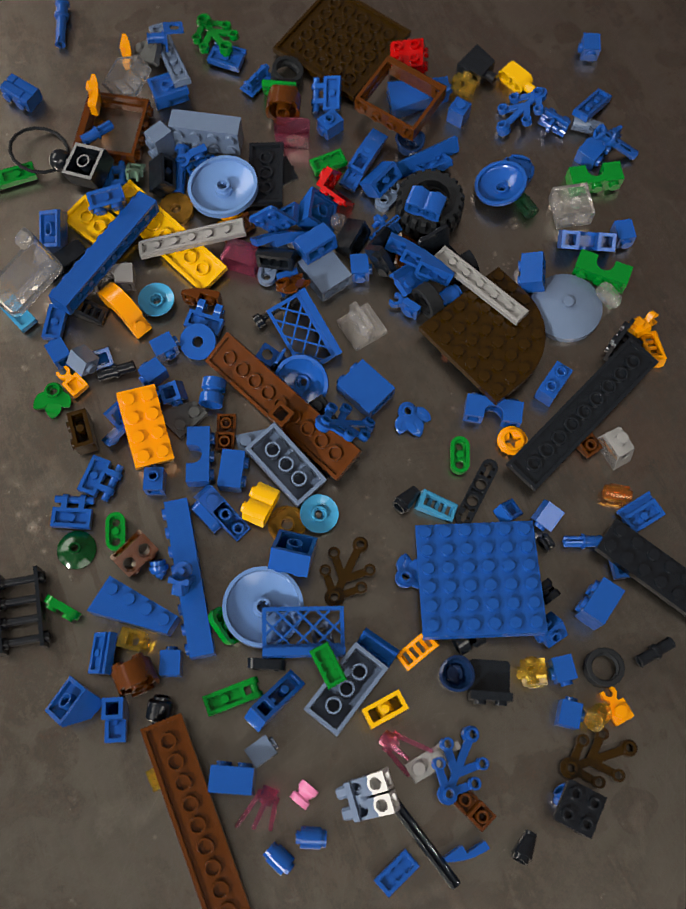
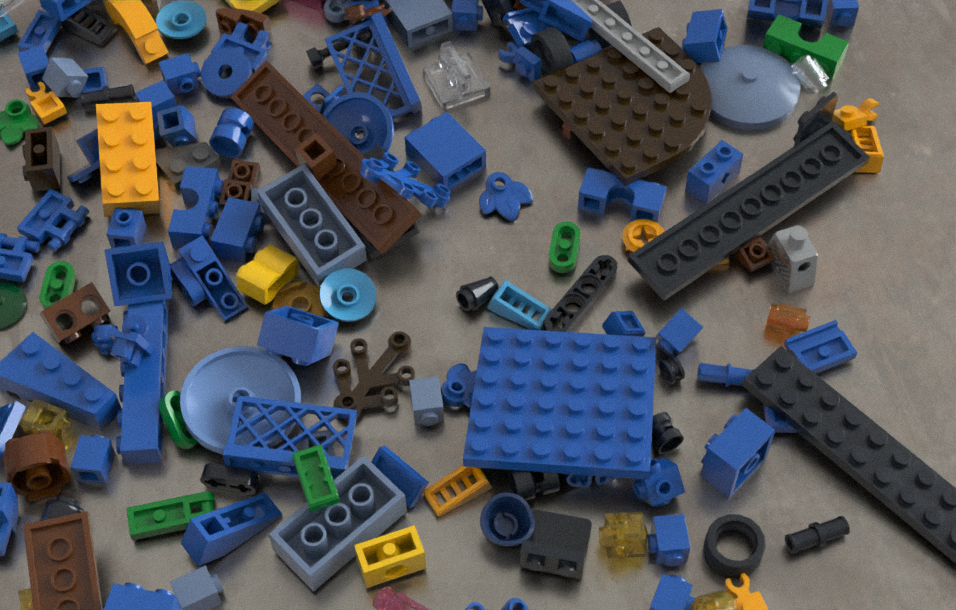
camera: 10 degrees right, 15 degrees down
none -> blue slope [104,241,172,306]
none -> sand blue brick [409,376,444,426]

